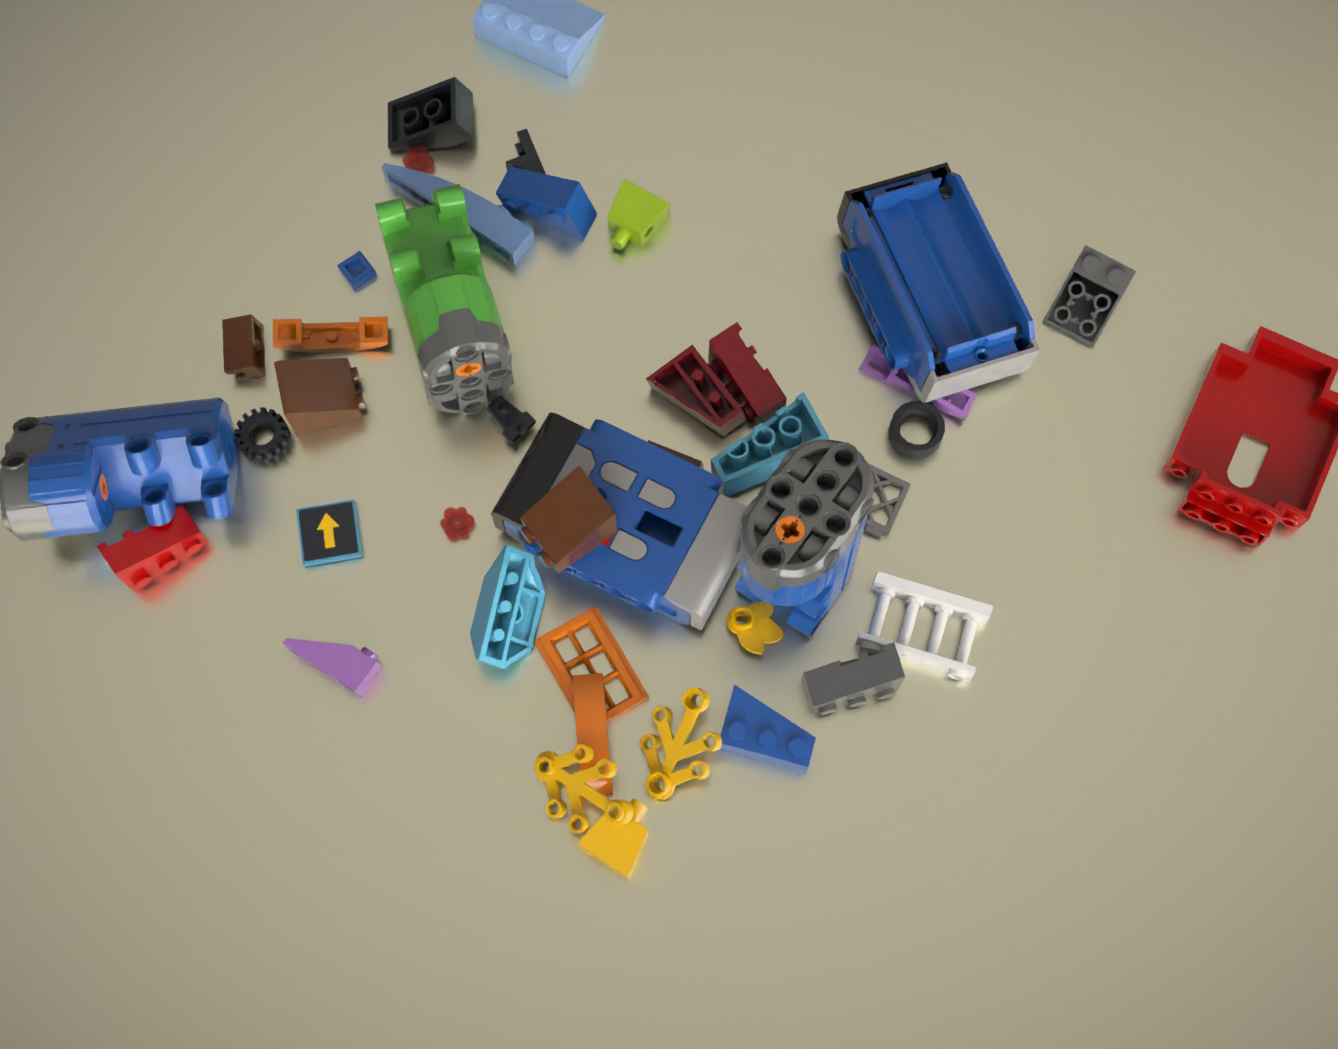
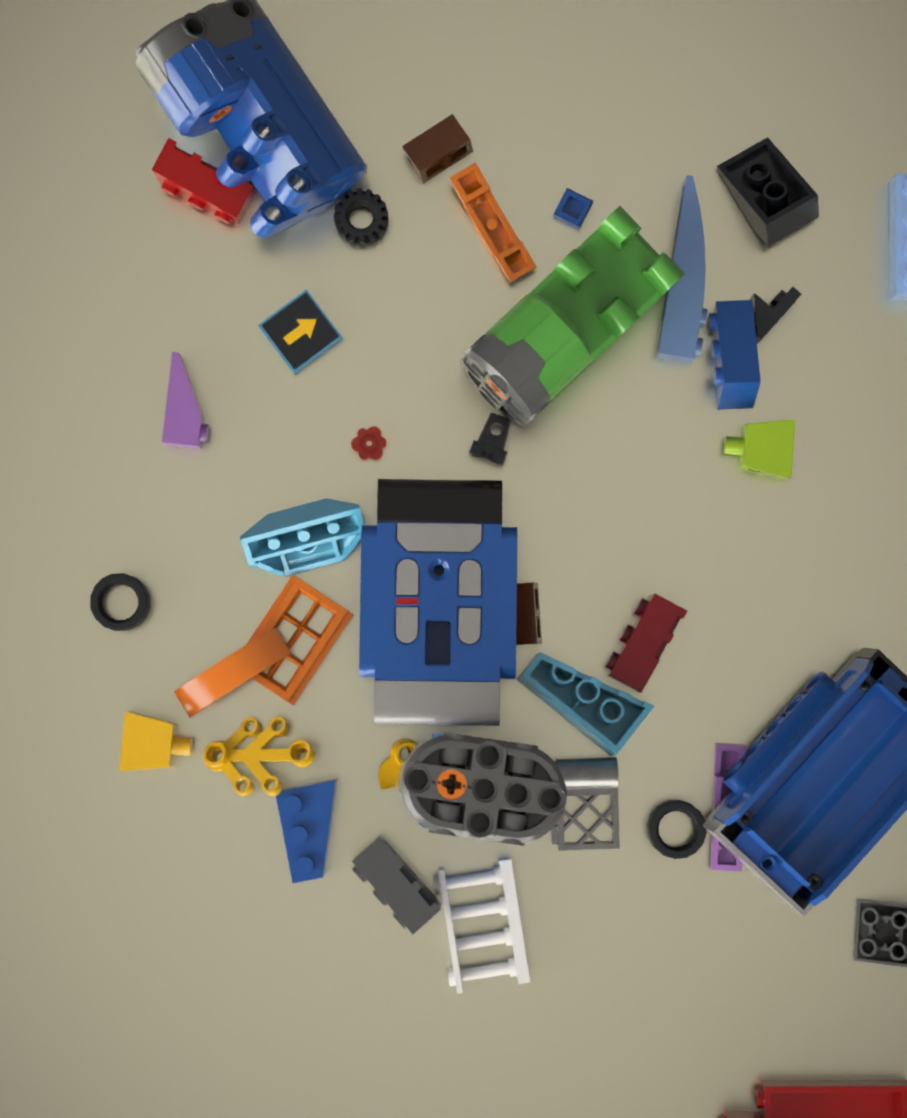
camera: 60 degrees right, 15 degrees up
reddish brown slope [274,358,366,436] -> none
clear red plant [402,147,434,173] -> none
reddish brown slope [520,466,618,574] -> none
yellow plant [534,744,634,833] -> none
dark red wedge [646,345,746,437] -> none
none -> black tyre [90,573,150,631]

